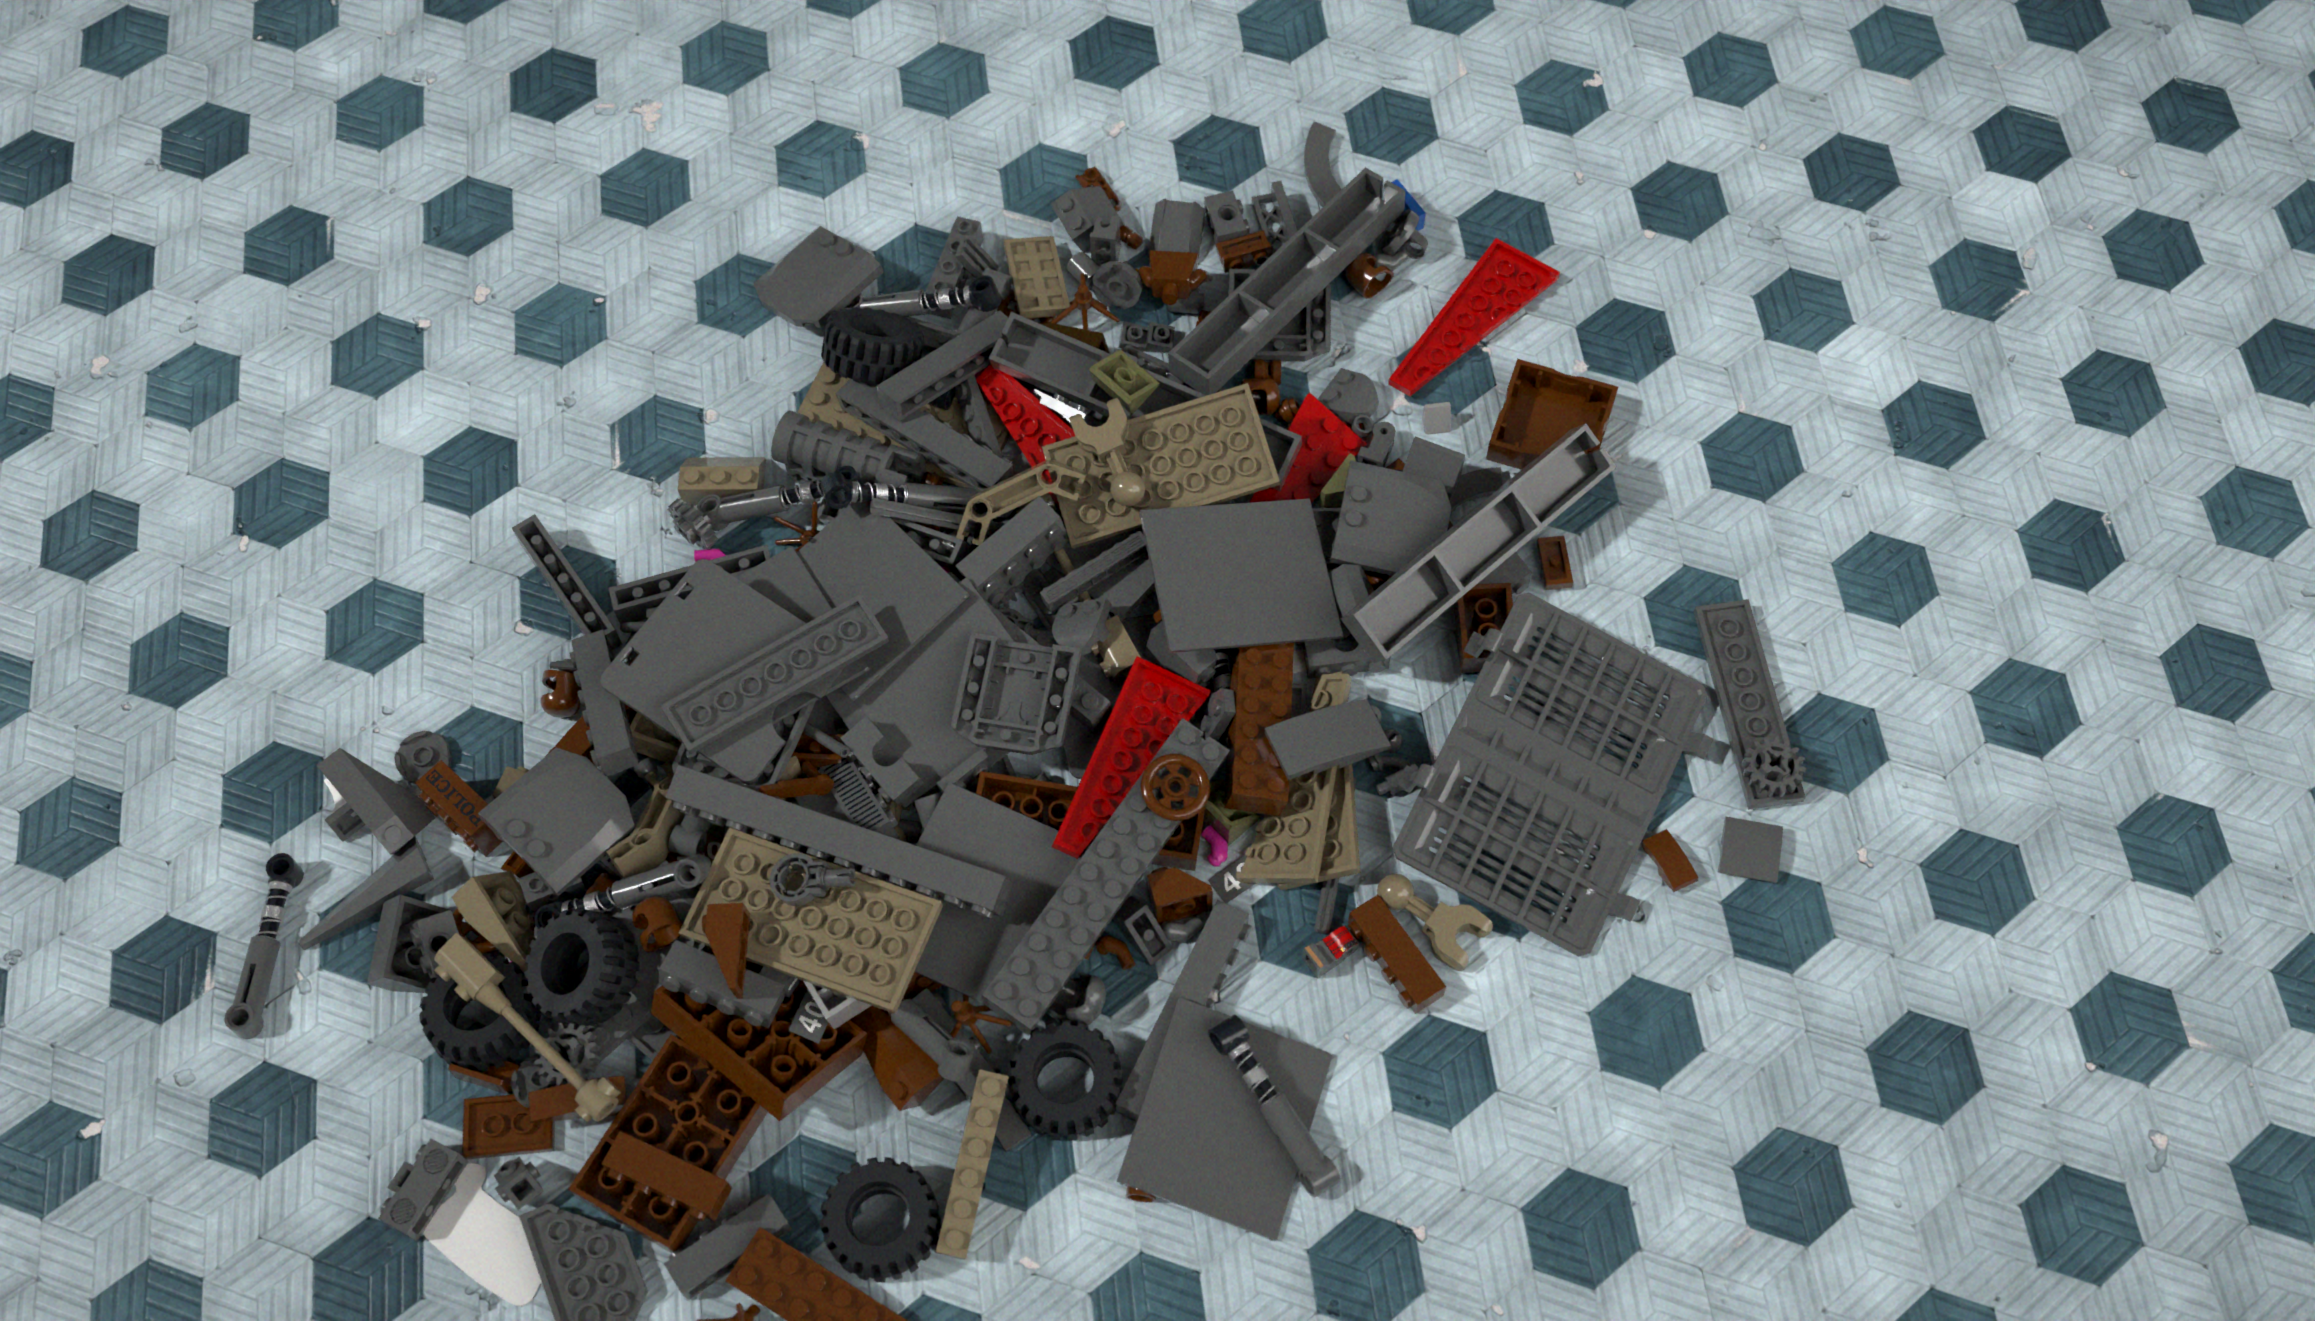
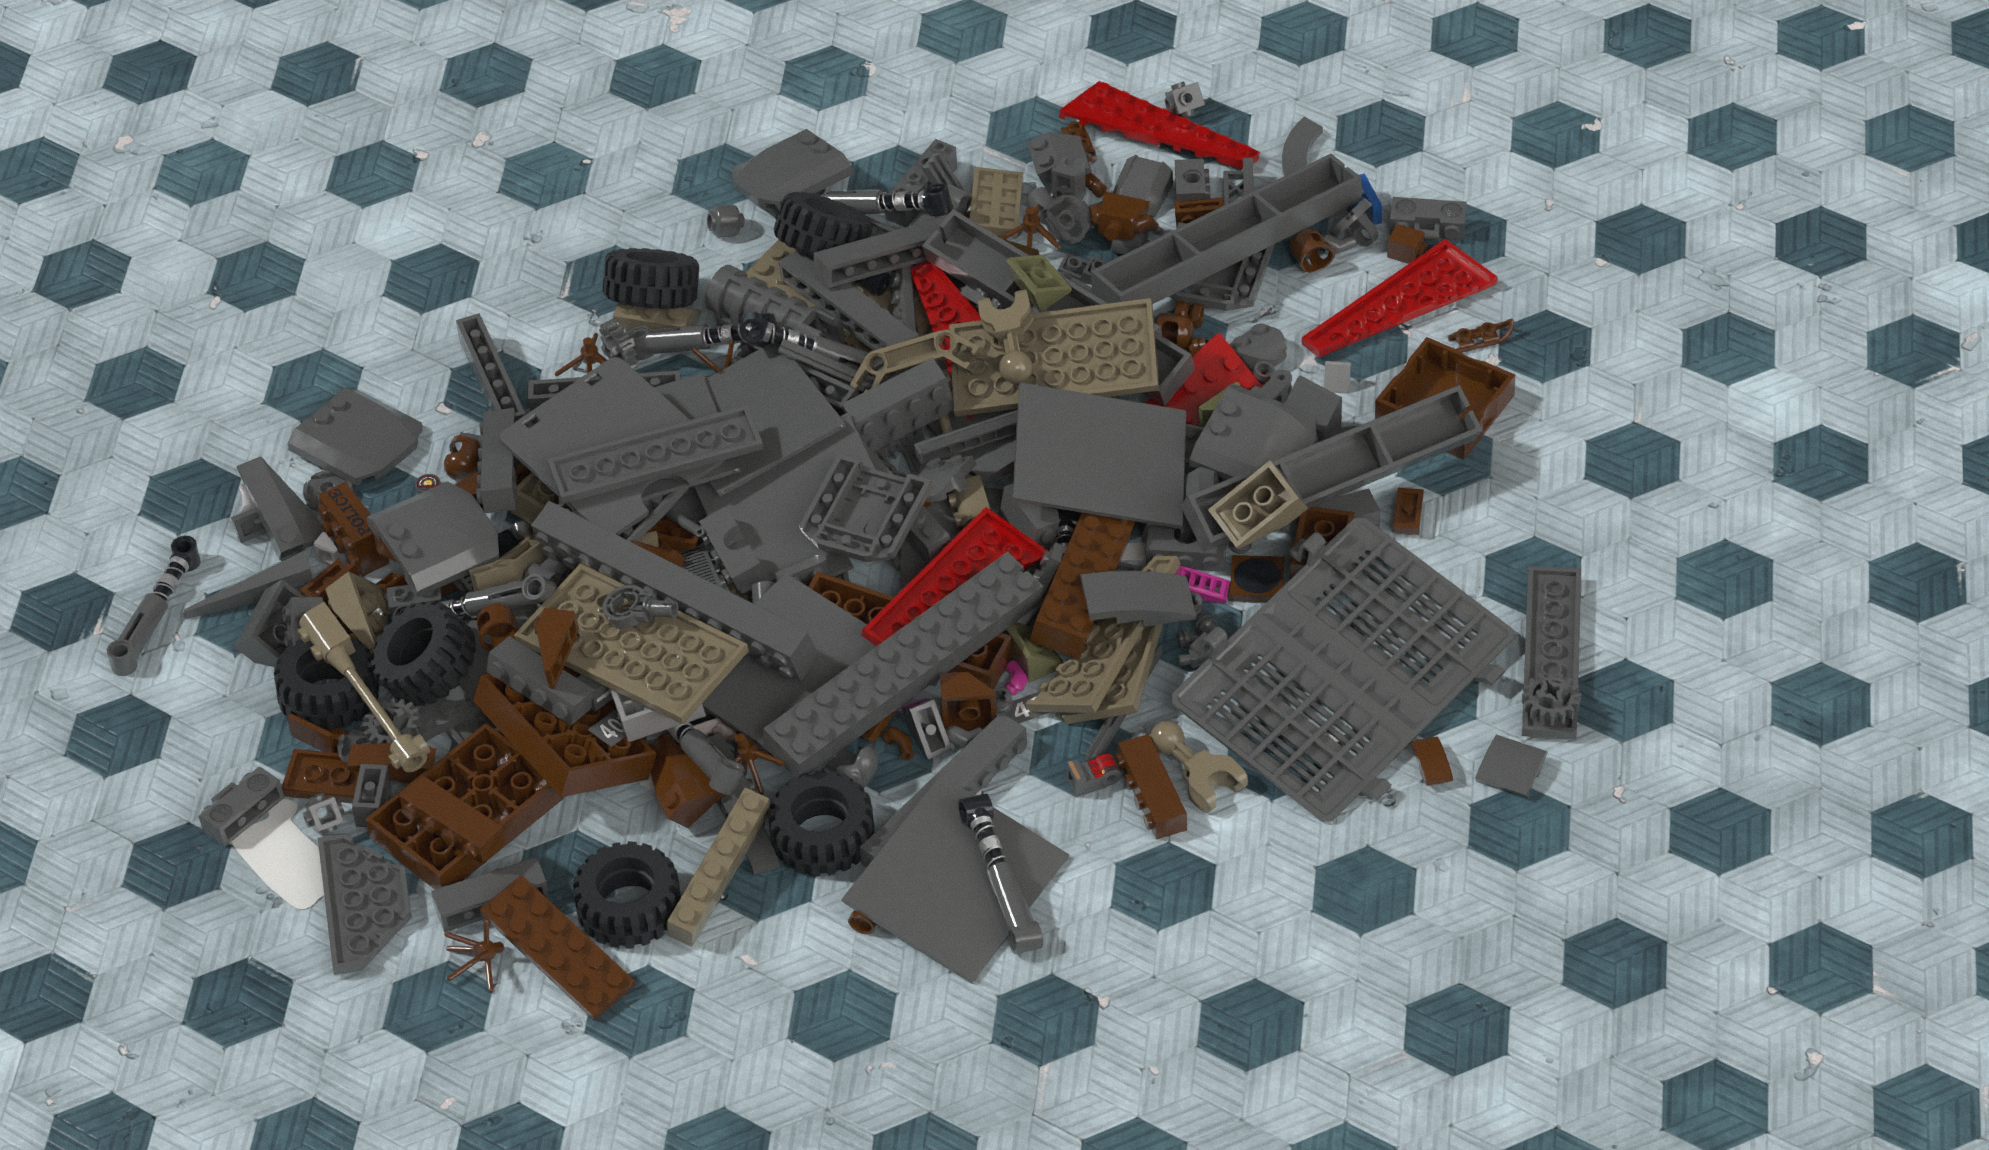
camera: 15 degrees right, 15 degrees down
reddish brown plate [1141,753,1210,821] -> none
none -> dark grey wedge [288,387,423,486]
none -> reddish brown bracket [300,559,360,606]
none -> light grey slope [313,532,340,566]
none -> dark grey brick [352,764,392,827]
none -> tile [415,474,441,495]
none -> reddish brown plant [555,333,607,376]
none -> black tyre [602,248,699,309]
none -> dark grey head [707,205,745,237]
none -> dark grey bush [993,687,1013,714]
none -> red wing [1059,81,1260,169]
none -> dark grey brick [1164,81,1205,117]
none -> dark pink slope [1176,566,1230,604]
none -> dark tan slope [1208,460,1308,549]
none -> tile [1230,555,1285,602]
none -> reddish brown brick [1387,224,1427,264]
none -> dark grey piece [1390,197,1467,240]
none -> reddish brown piece [1448,318,1514,353]

